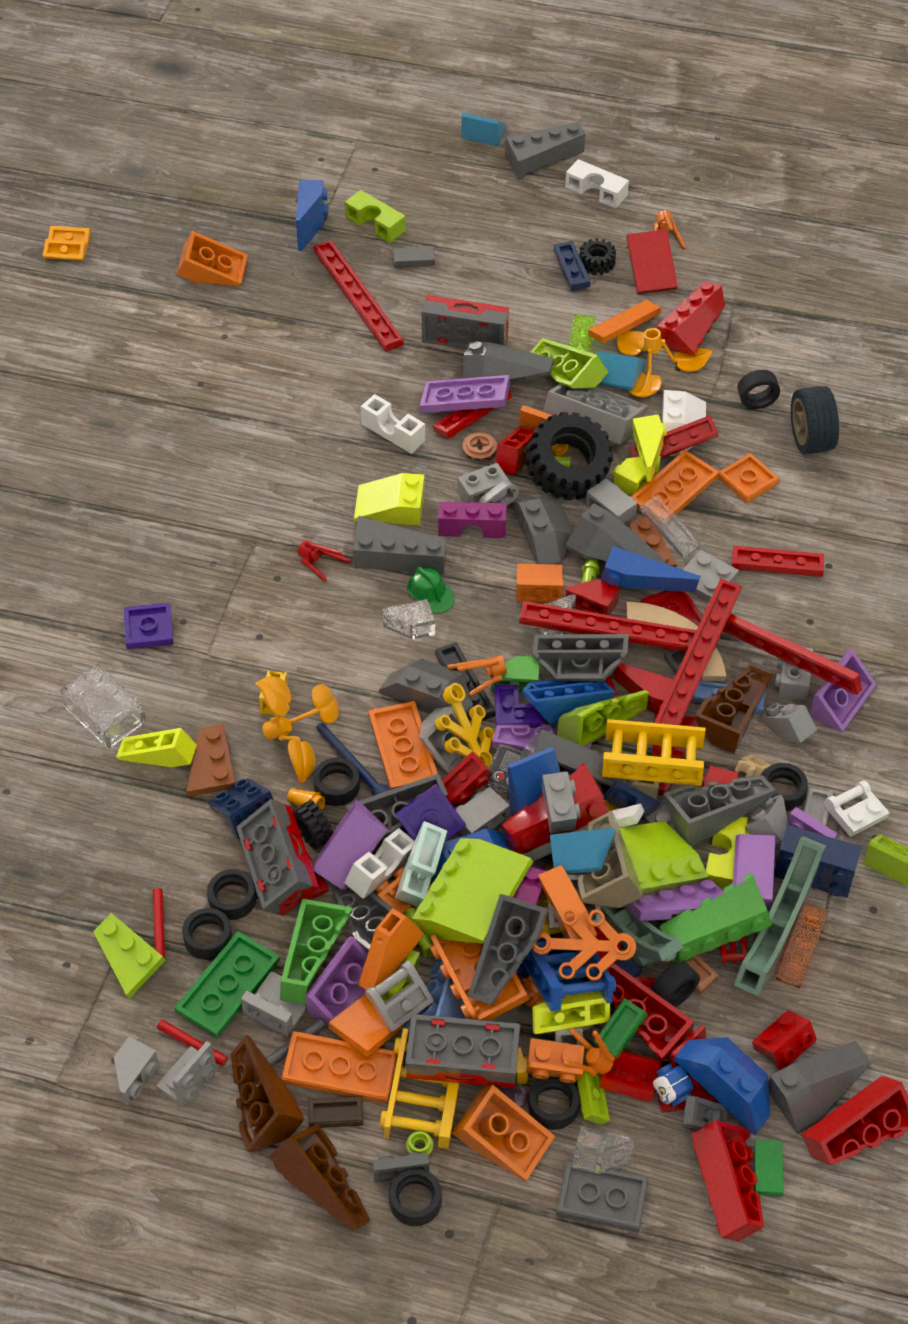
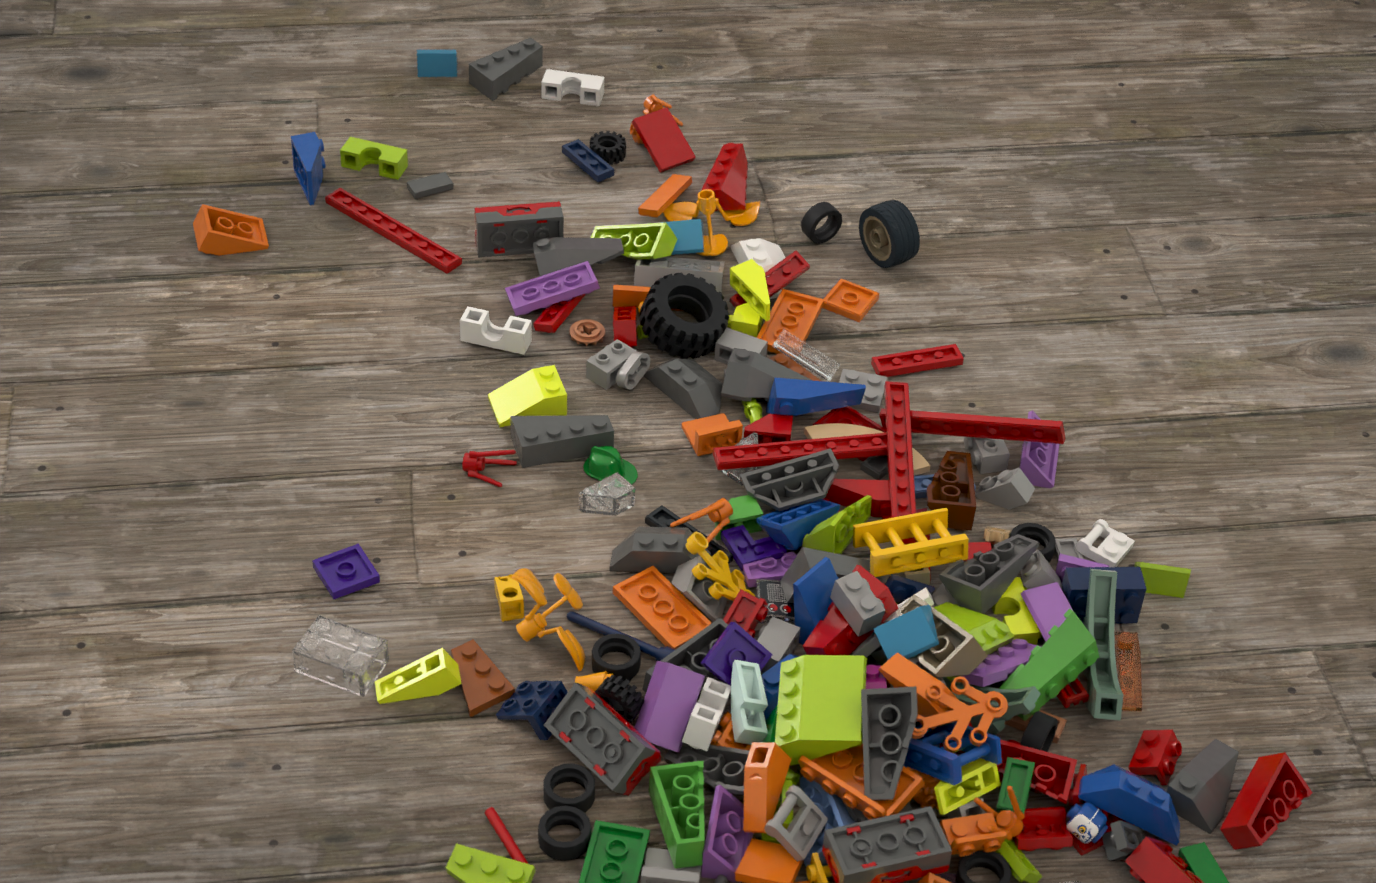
camera: 25 degrees left, 10 degrees down
light orange slope [43,226,91,261] -> none
magenta arch [438,501,507,538] -> none
clear neon green tile [570,314,595,352] -> none

